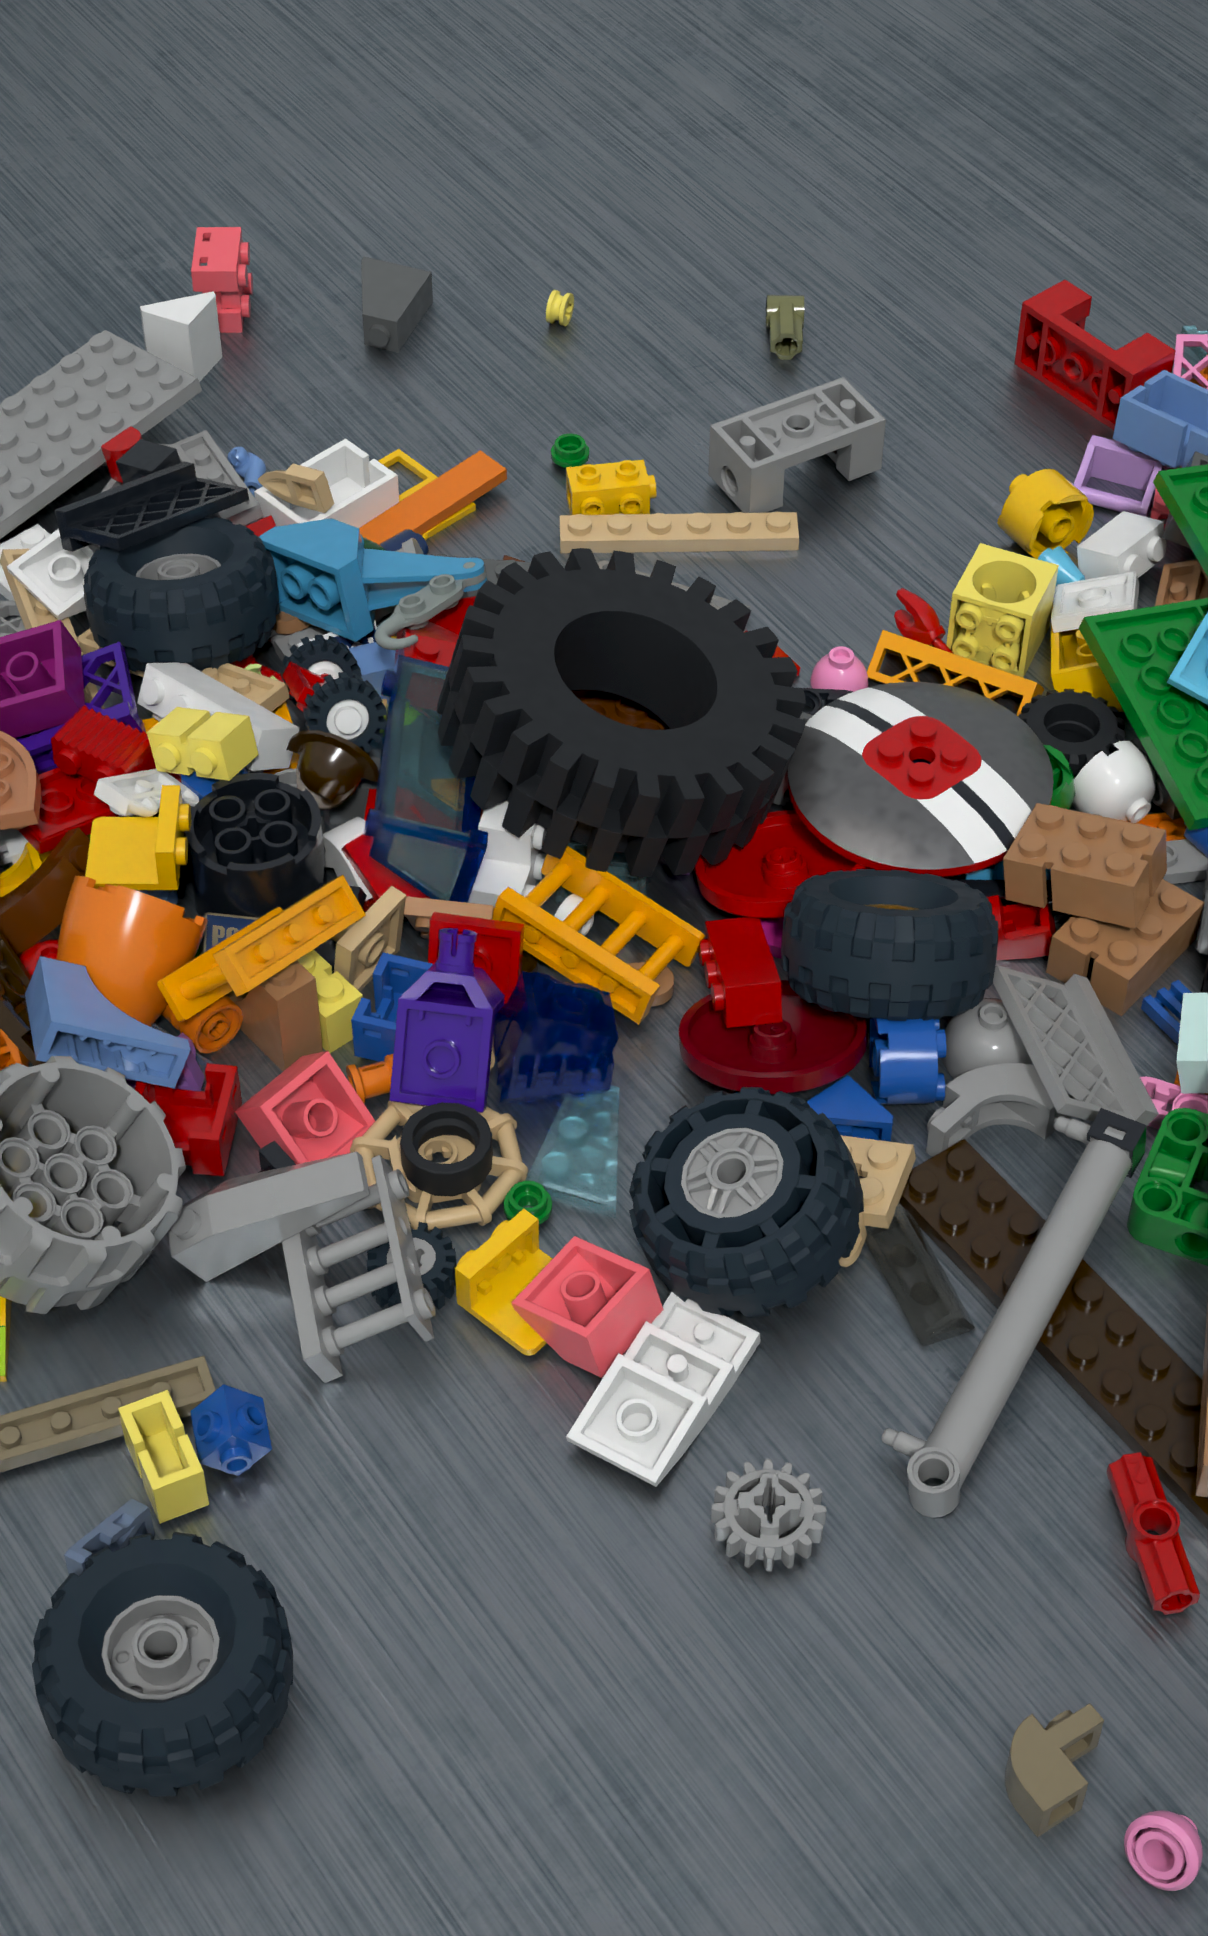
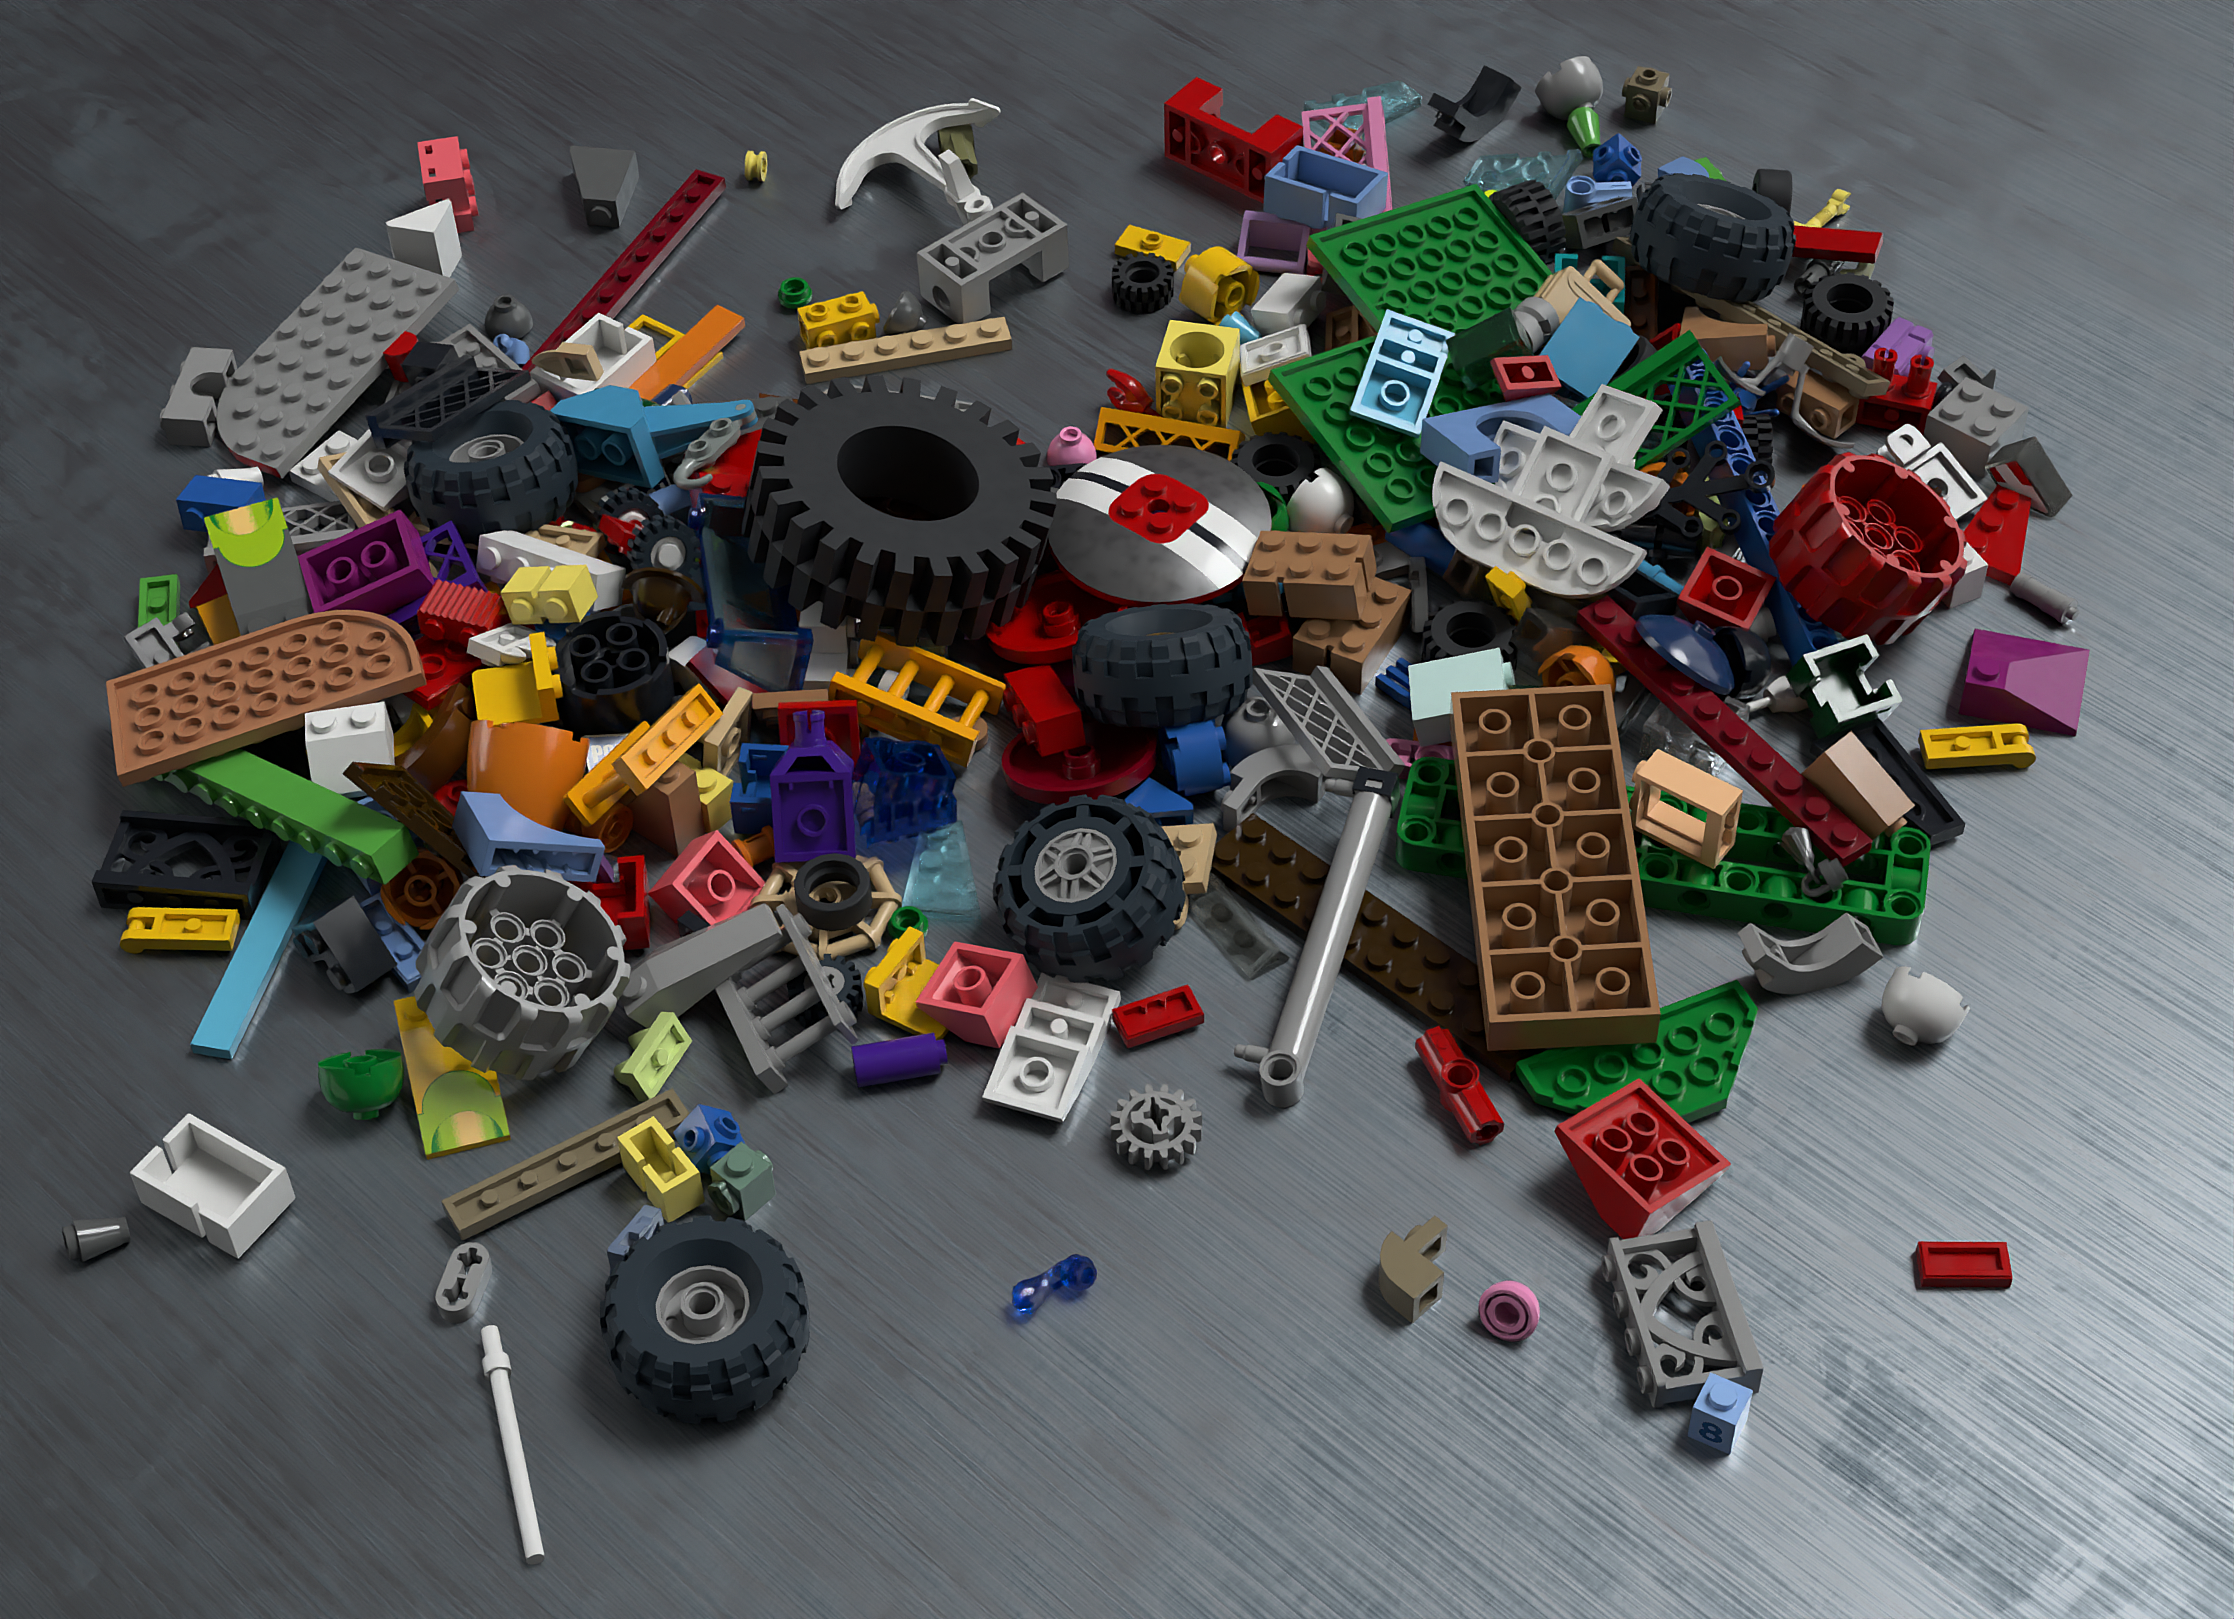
camera: 10 degrees left, 0 degrees up
none -> dark grey brick [485,294,533,339]
none -> dark red plate [521,169,726,380]
none -> yellowish green tile [614,1012,692,1102]
none -> sand green brick [708,1141,776,1221]
none -> white piece [835,98,1001,225]
none -> dark purple brick [851,1032,948,1088]
none -> dark grey brick [883,290,928,336]
none -> clear blue piece [1011,1254,1097,1315]
none -> black tyre [1112,252,1174,314]
none -> red plate [1112,984,1204,1049]
none -> yellow plate [1115,224,1191,271]

